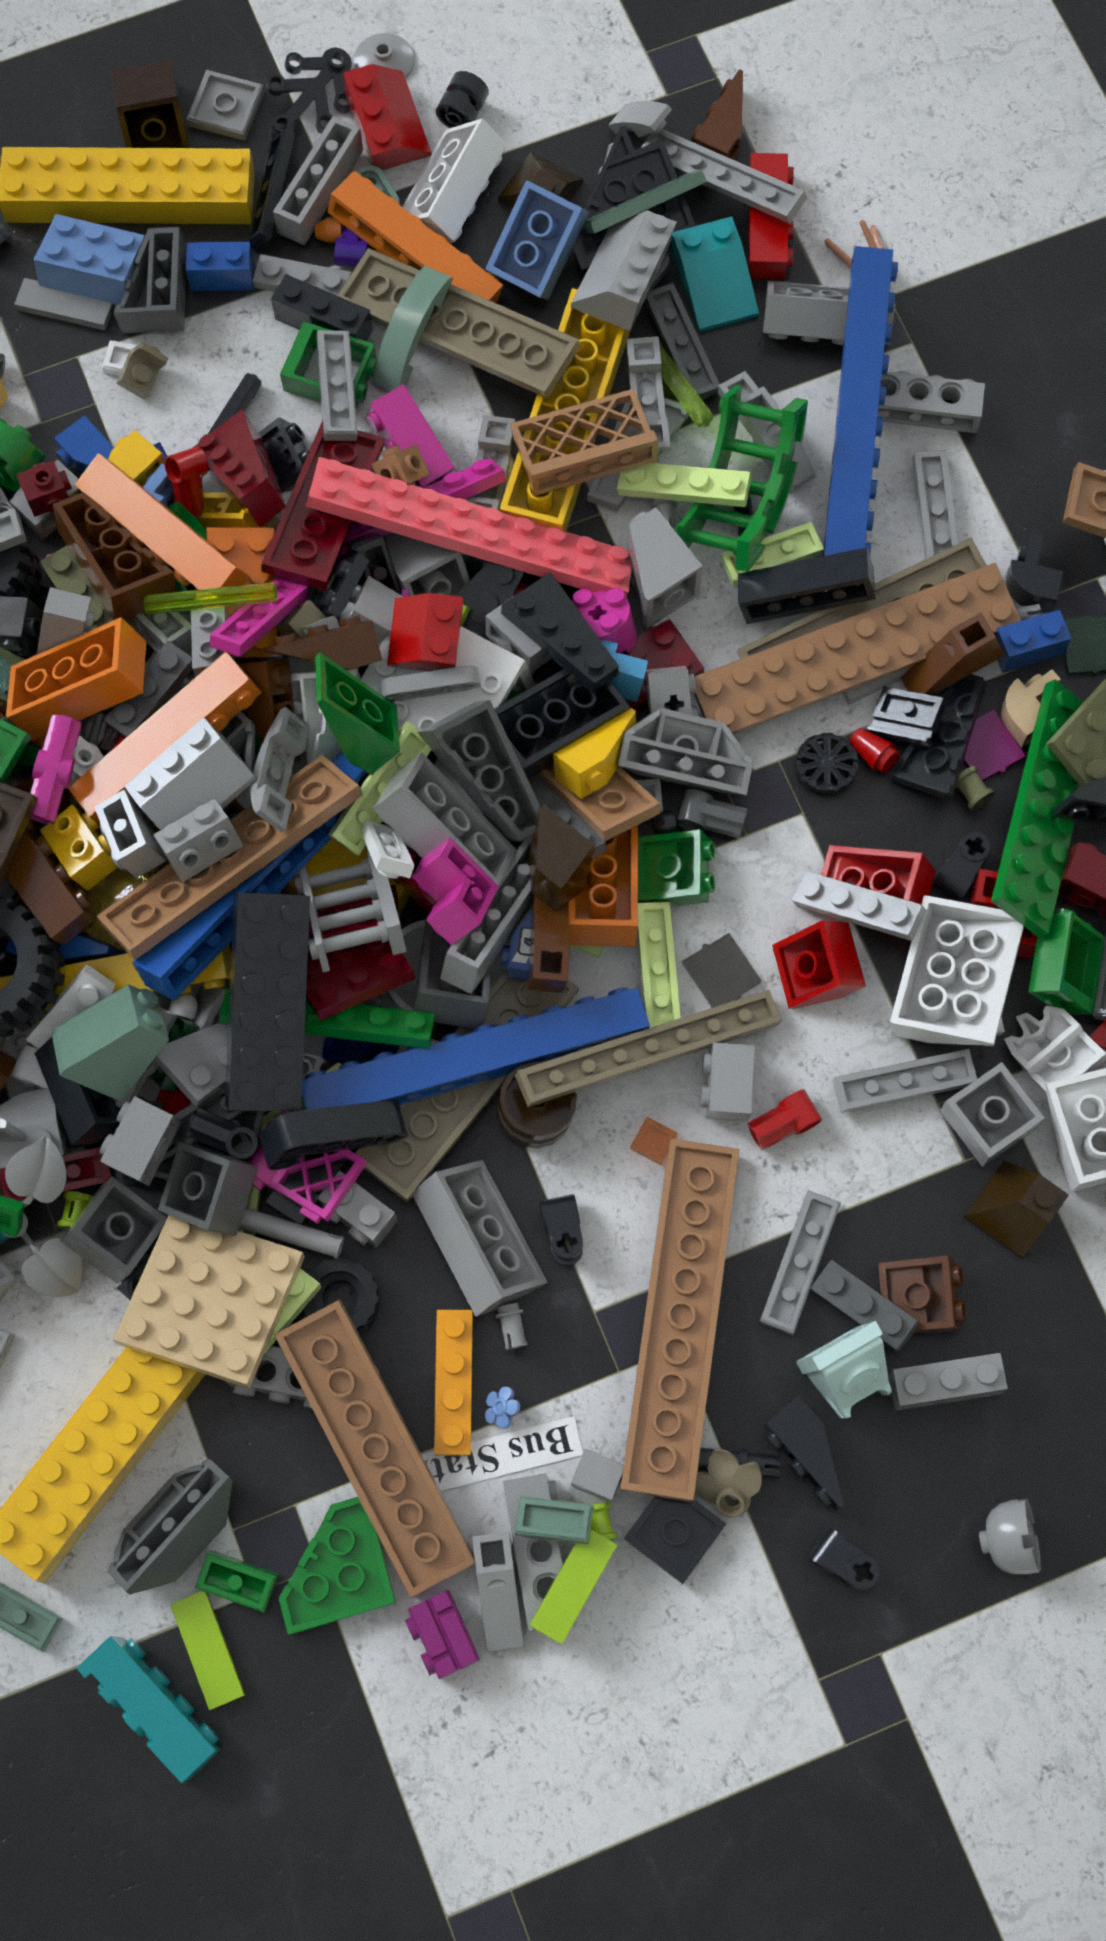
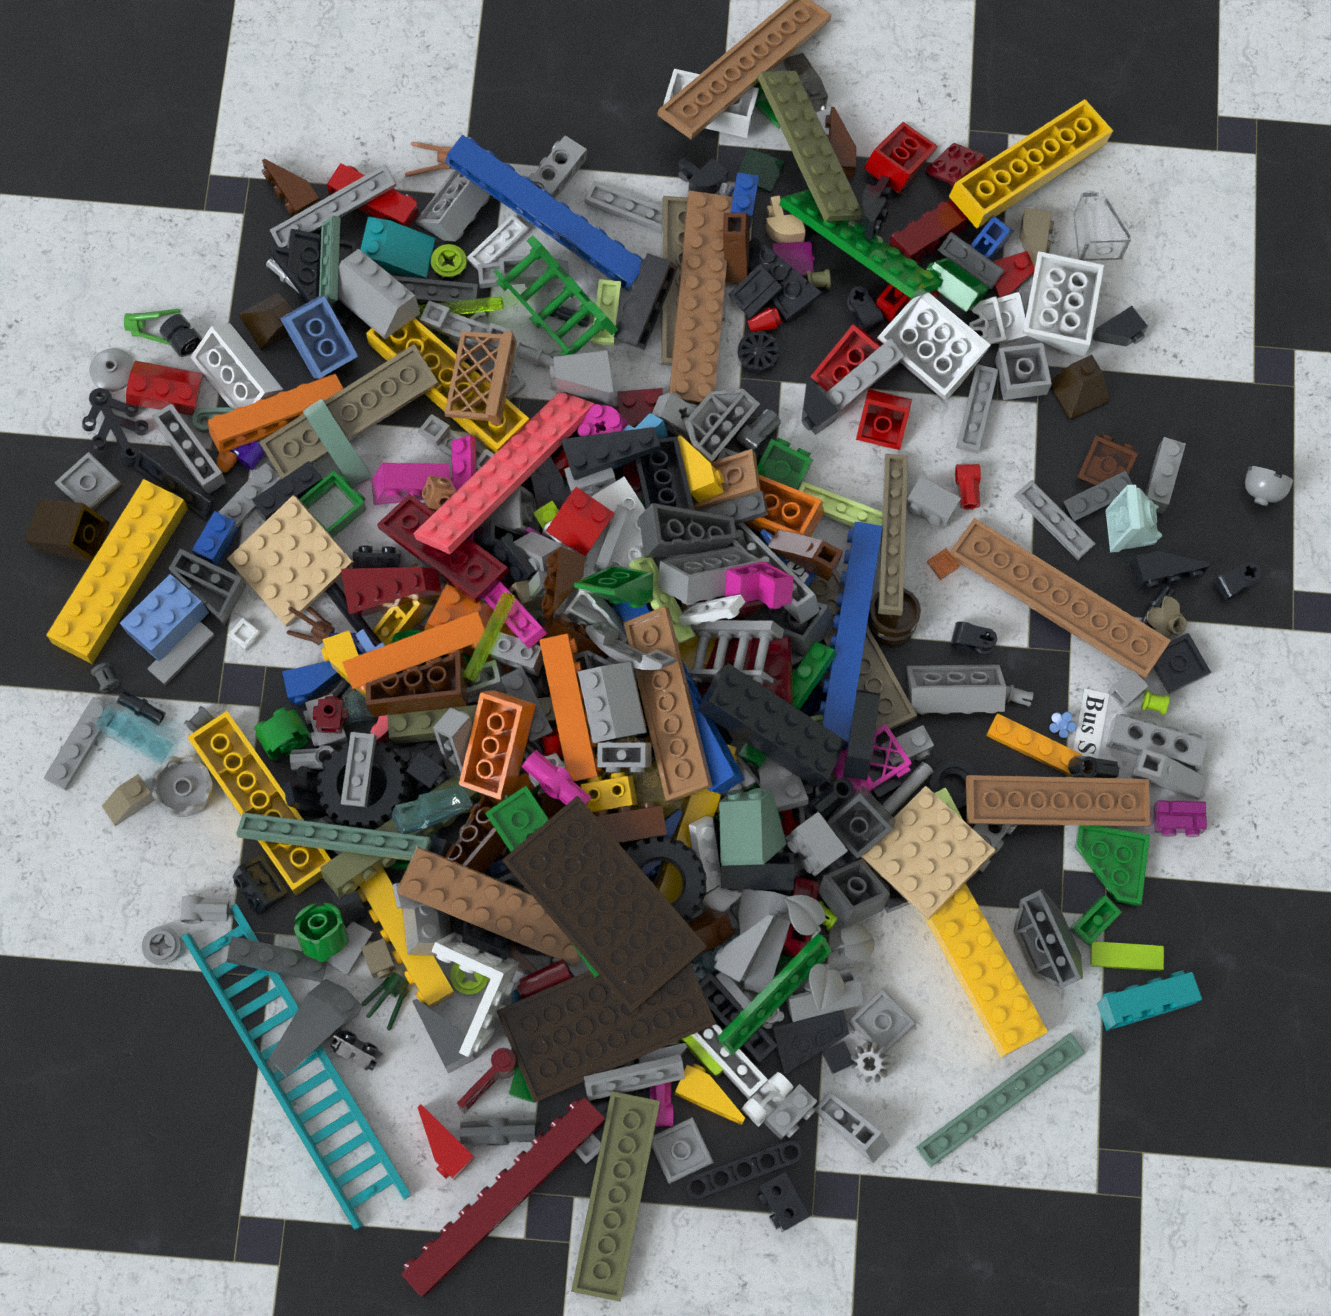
camera: 70 degrees left, 0 degrees up
dark tan bracket [116,343,168,399] -> none
light grey brick [153,798,243,883] -> none
red piece [164,447,209,516] -> none
light grey tile [317,330,357,441] -> none
sand green tile [514,1496,594,1544] -> none
dark brown slope [529,804,595,911] -> none
lime tile [529,1529,617,1645] -> none
light grey slope [608,101,672,138] -> none
yellowish green plate [617,463,752,507] -> none
clear smoke piece [682,933,762,1008] -> none
none -> bright green plant [124,309,181,345]
none -> tan plate [227,495,355,626]
none -> reddish brown plant [287,606,335,645]
none -> lime gear [431,244,466,278]
none -> white tile [467,214,529,270]
none -> black slope [801,378,839,435]
none -> black piece [1068,756,1120,778]

